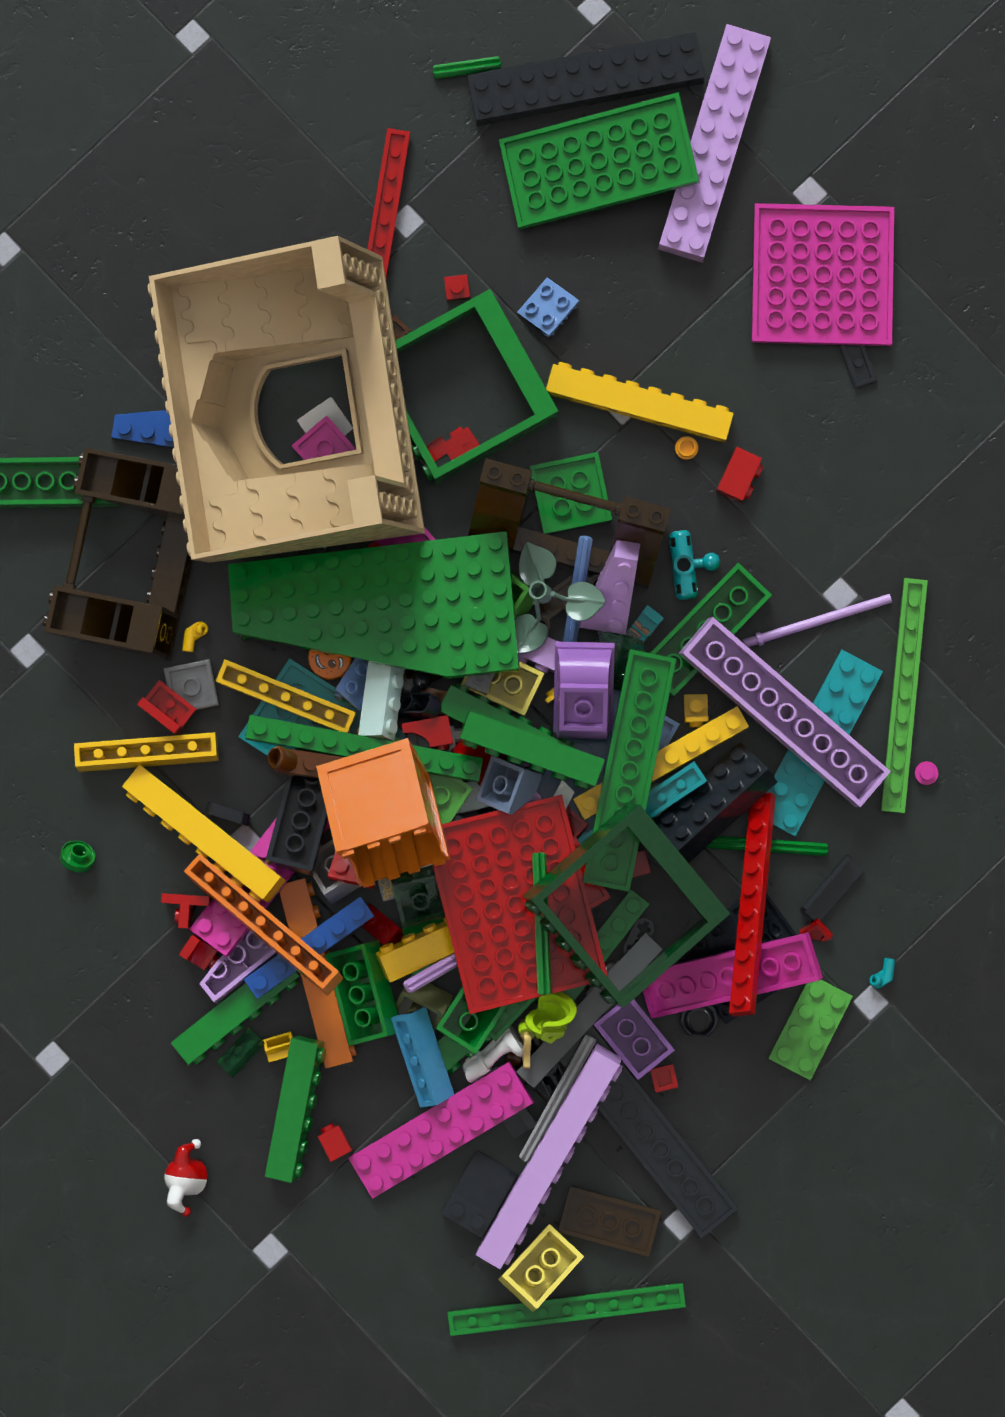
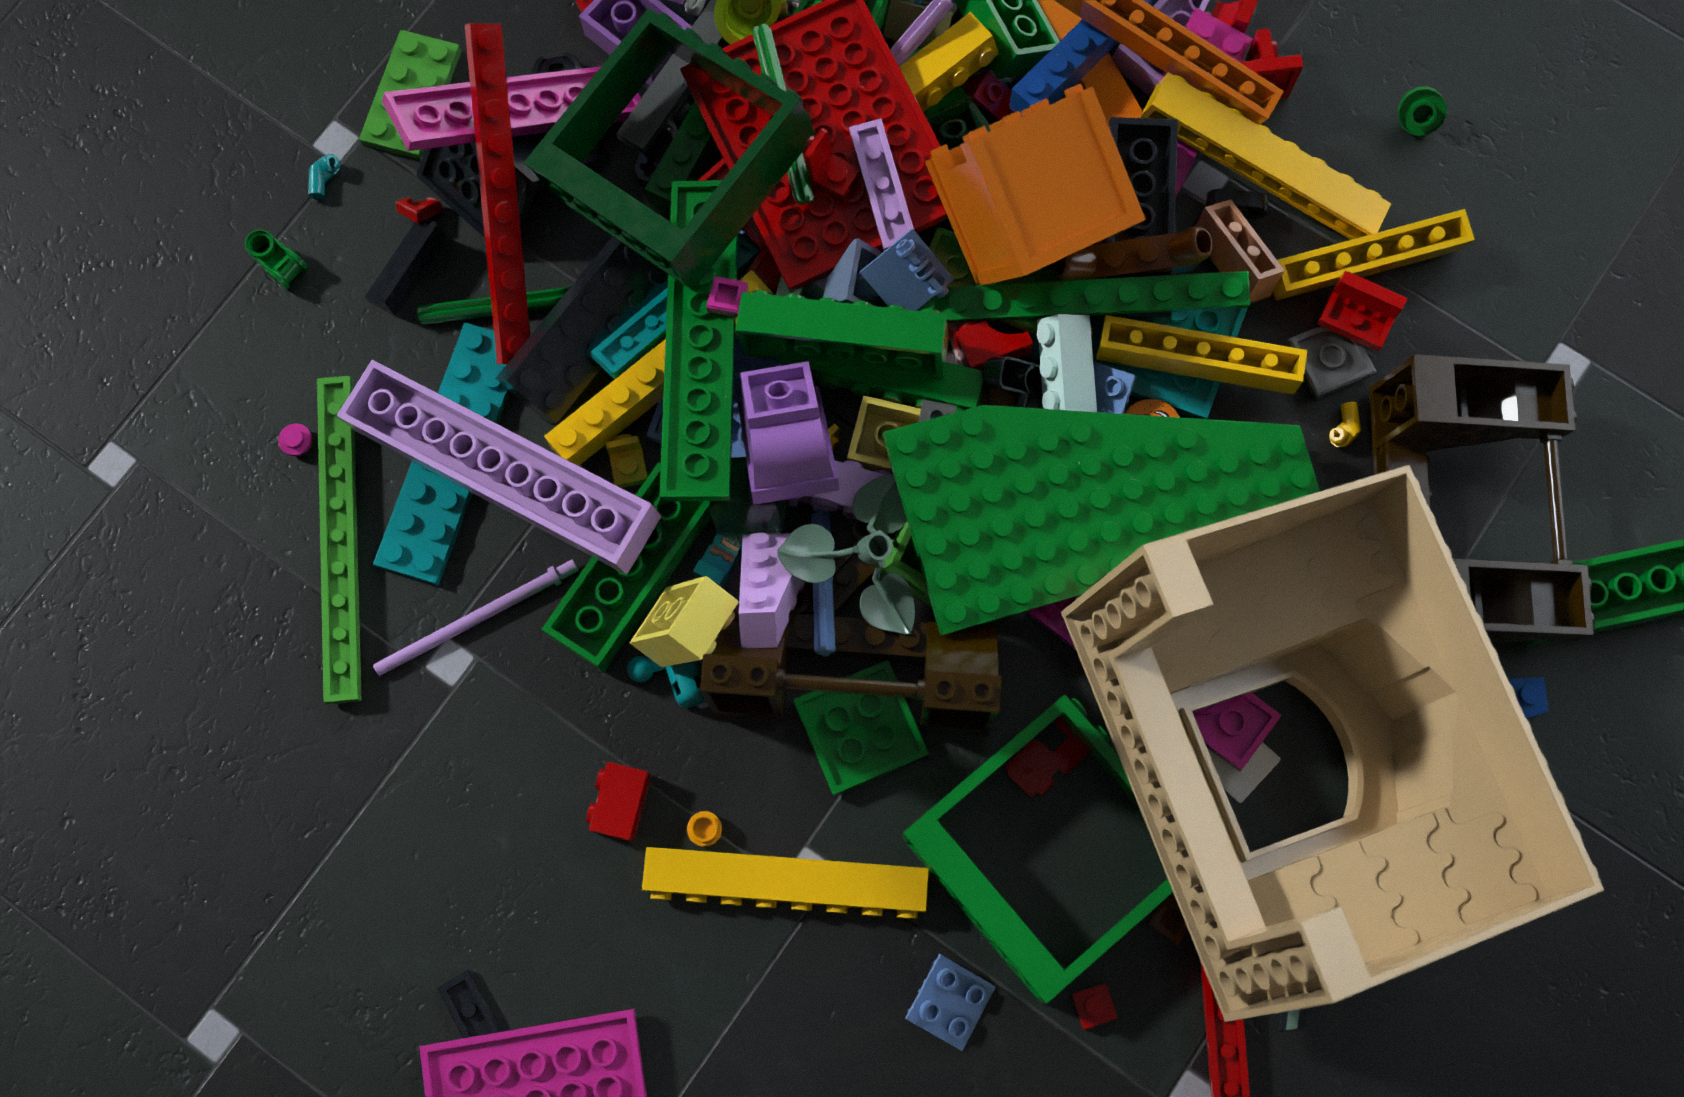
camera: 170 degrees right, 10 degrees down
none -> green piece [244,229,309,291]
none -> light yellow brick [630,576,739,667]
none -> dark pink tile [706,276,748,317]
none -> red bracket [803,128,861,201]
none -> lavender plate [849,118,914,251]
none -> medium blue hinge [860,228,954,311]
none -> nougat brick [1196,199,1285,303]

